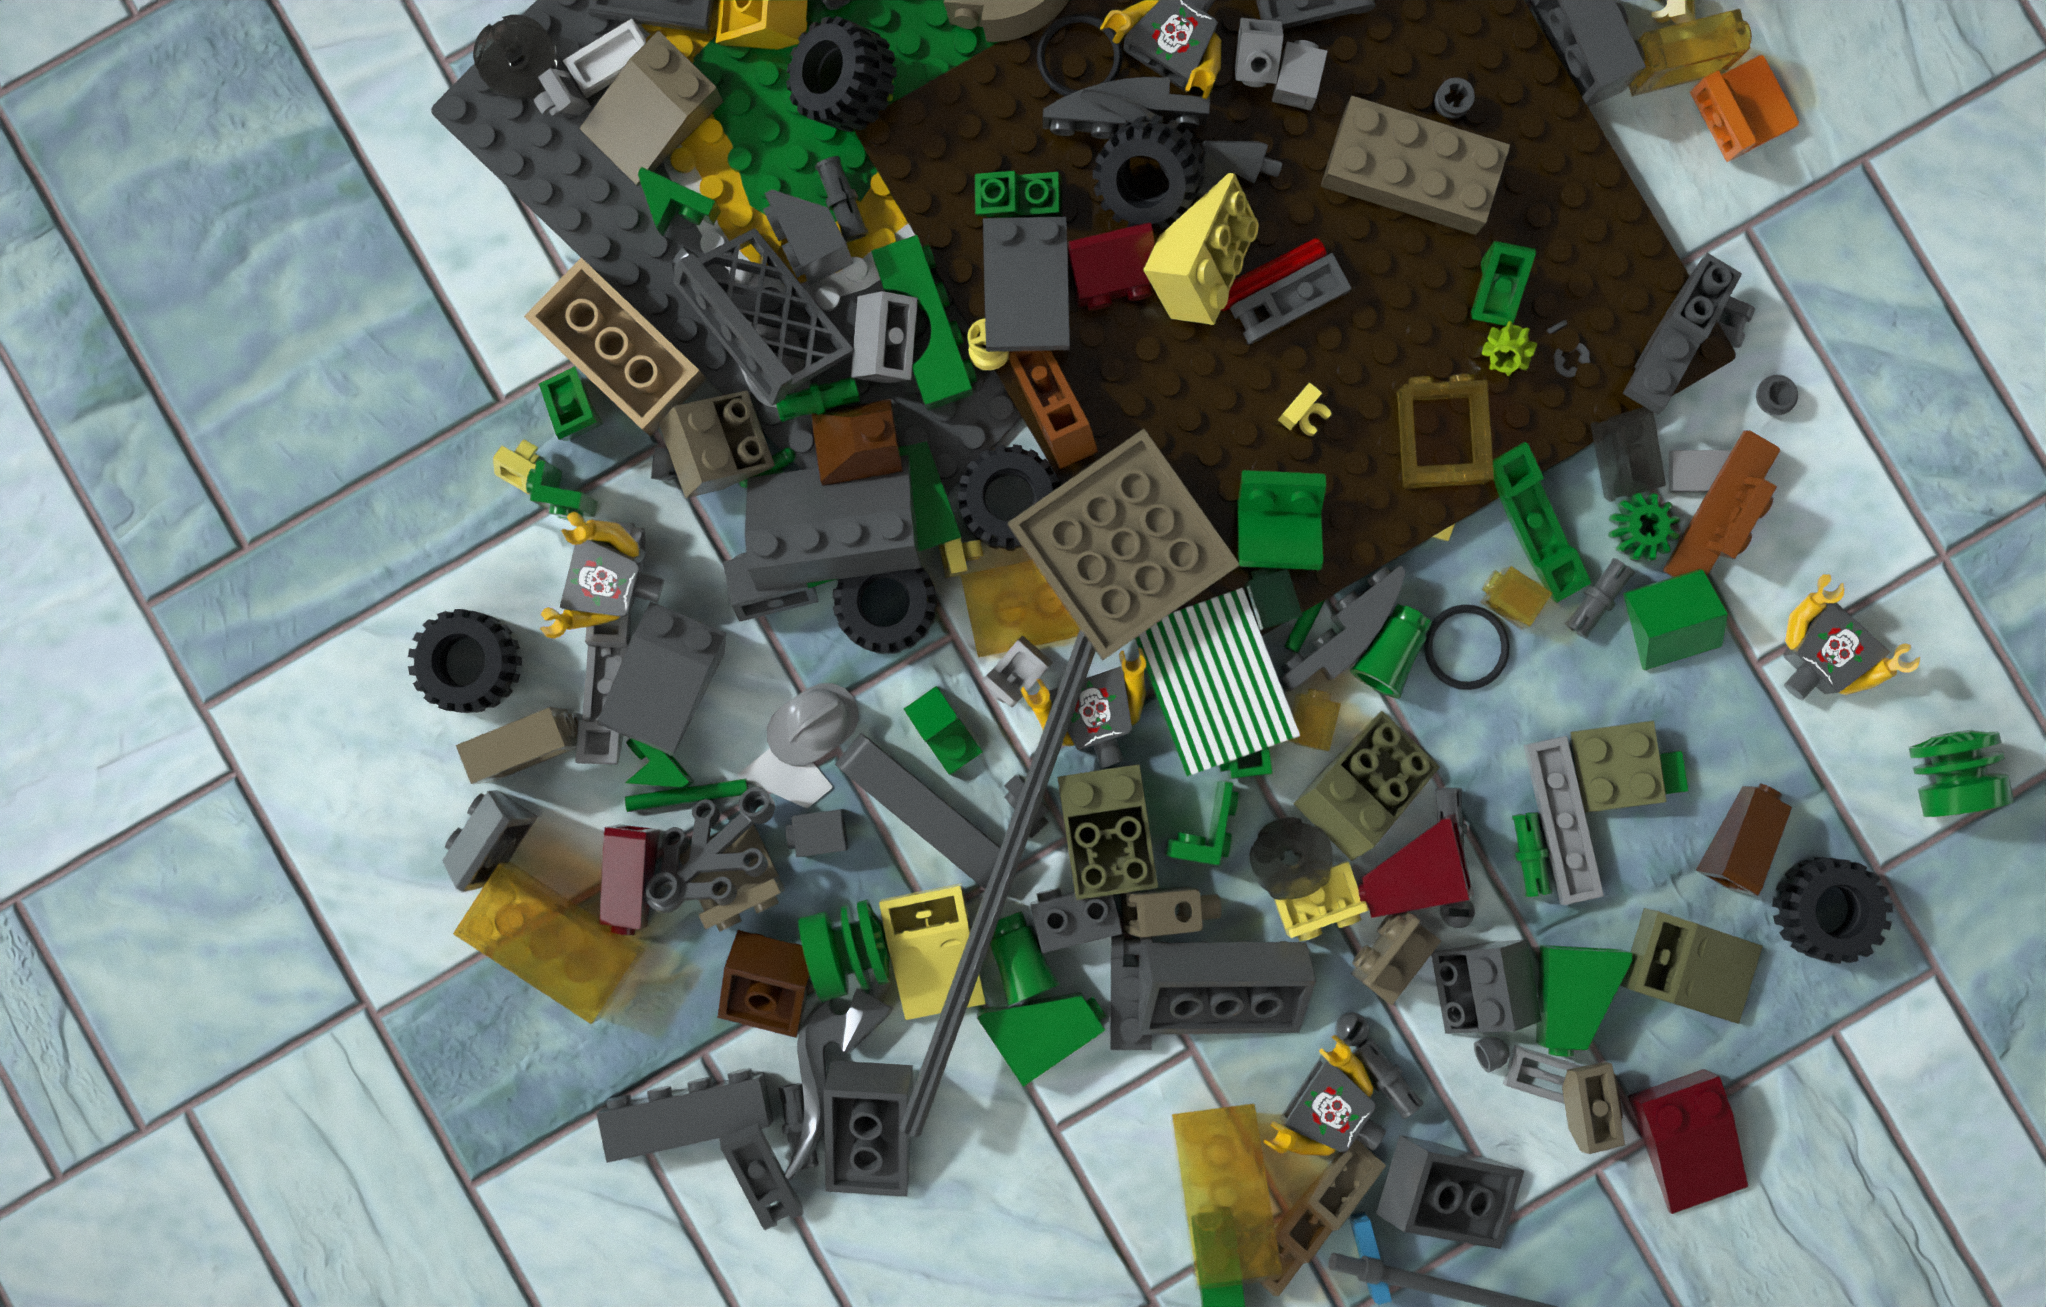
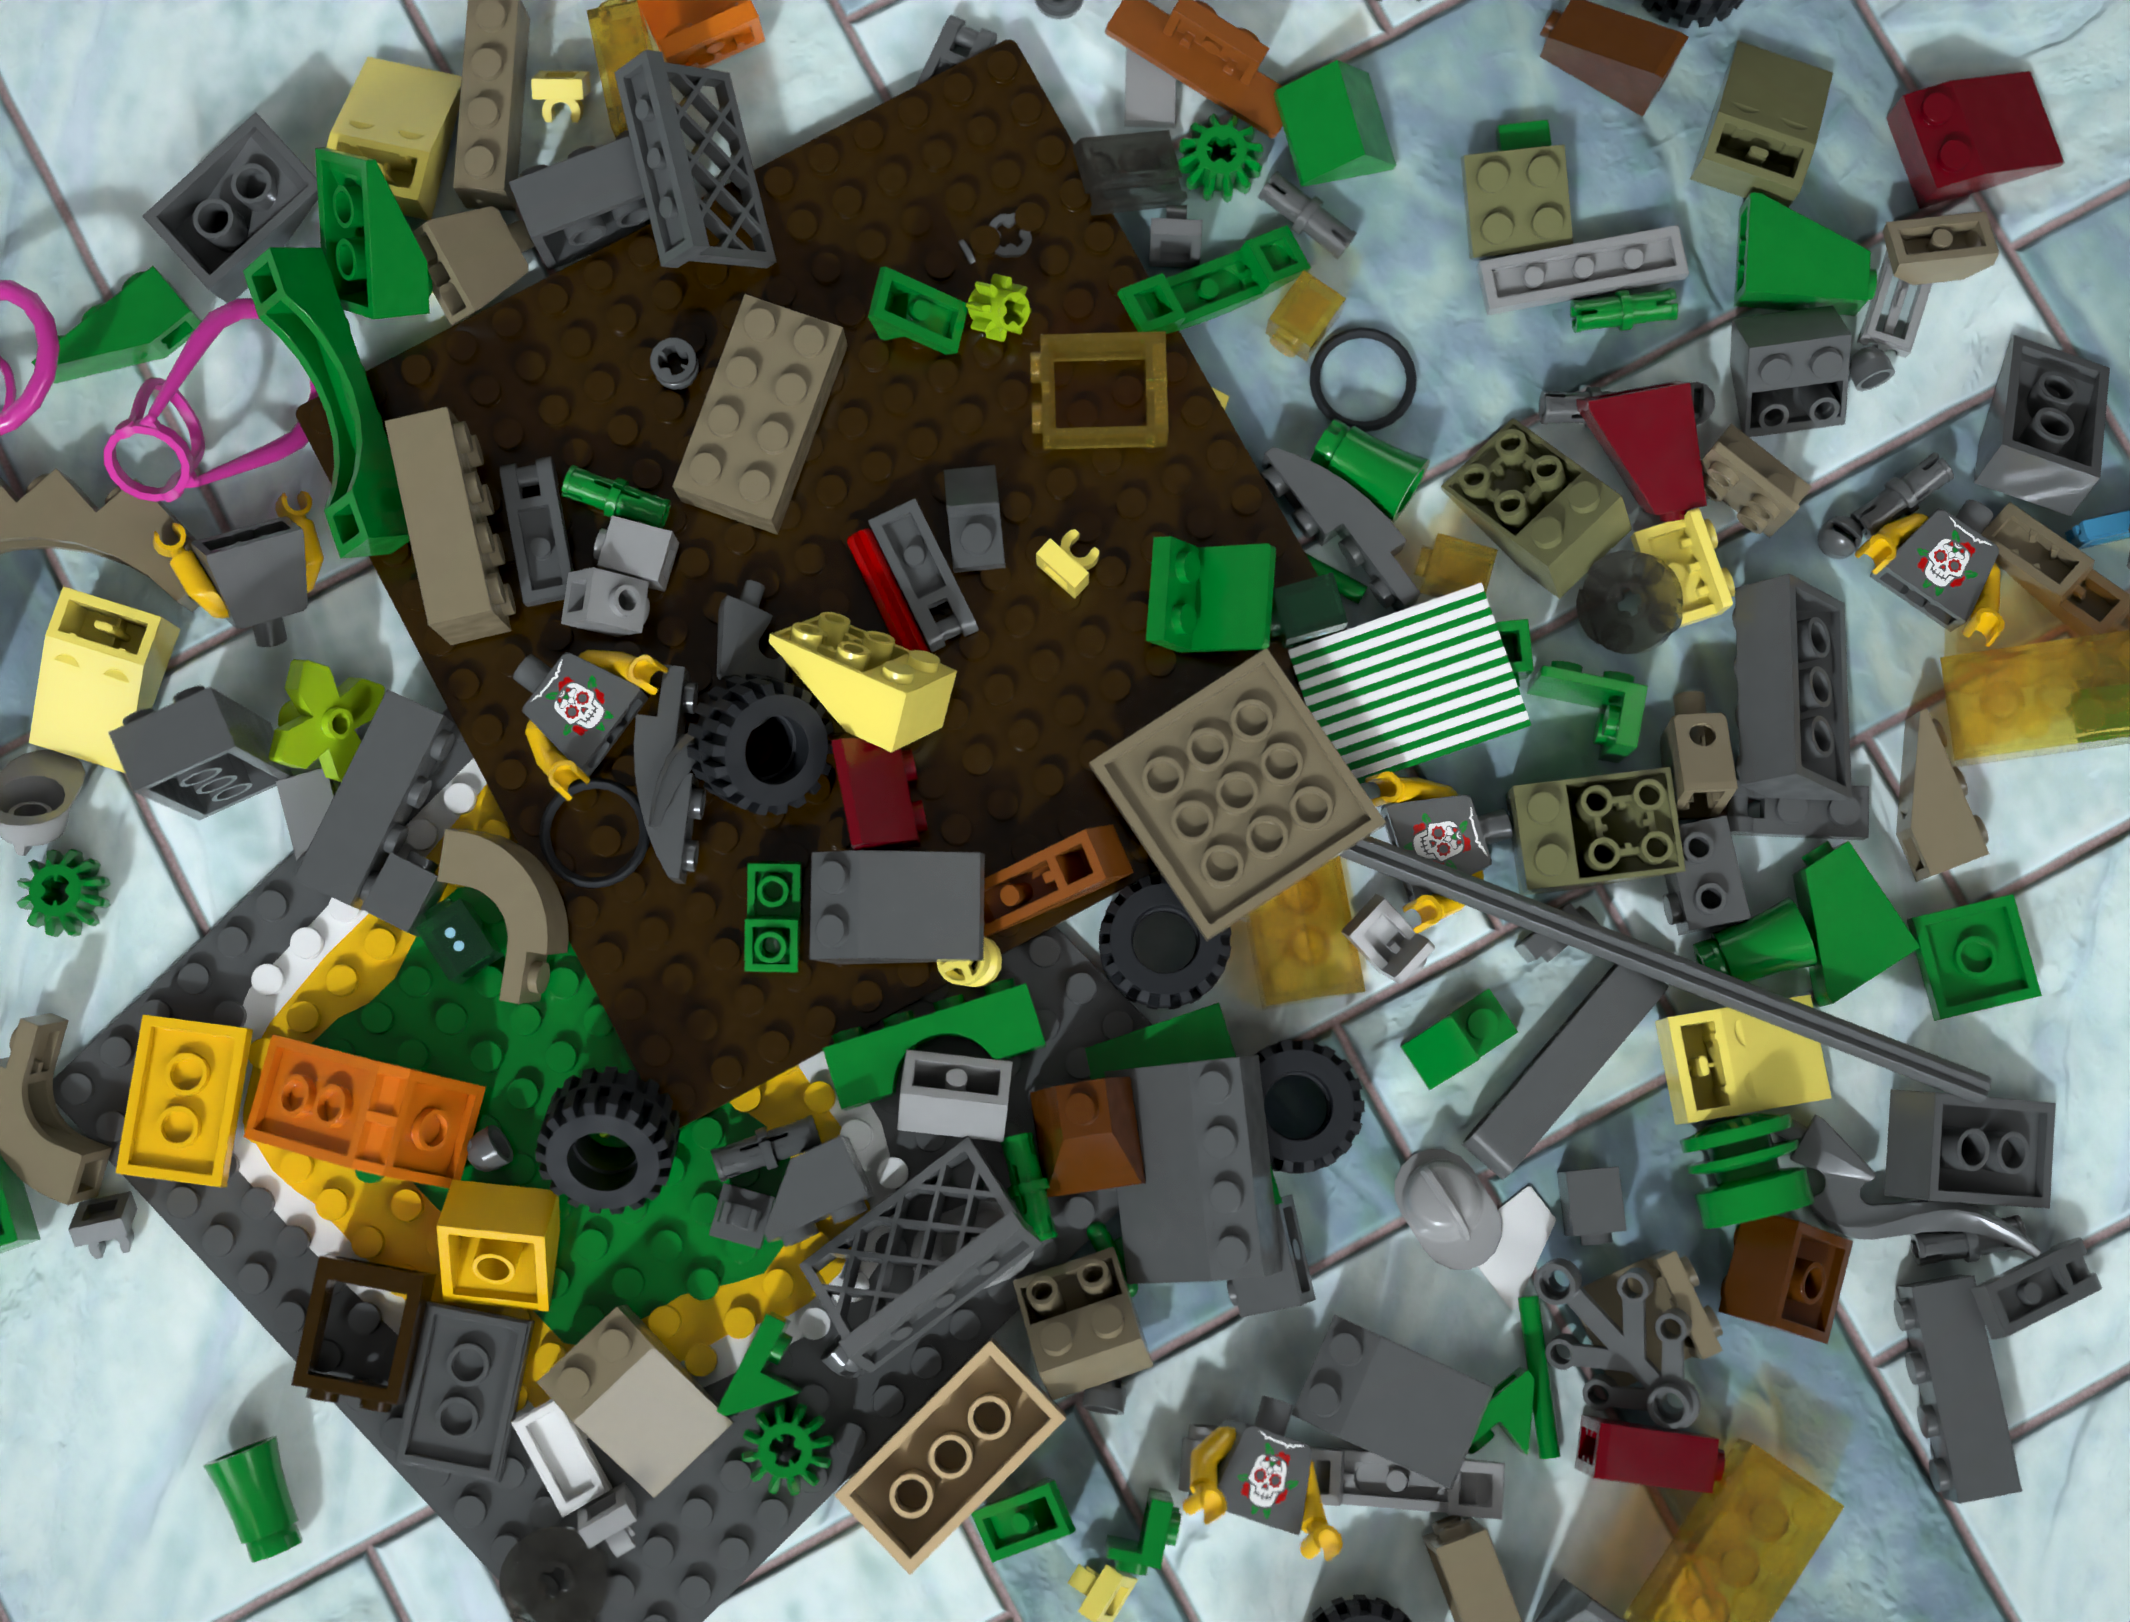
camera: 85 degrees left, 5 degrees down
light yellow tile [938,538,984,578] -> none
dark grey slope [1623,252,1742,415] -> none
none -> green pin [561,465,671,529]
none -> dark grey fence [614,49,777,268]
none -> dark grey tile [709,1183,776,1249]
none -> green gear [741,1401,834,1495]
none -> dark grey slope [944,465,1005,573]
none -> dark grey tile [1149,205,1202,268]
none -> dark tan slope [1896,709,1989,882]
none -> green plate [1907,894,2042,1021]

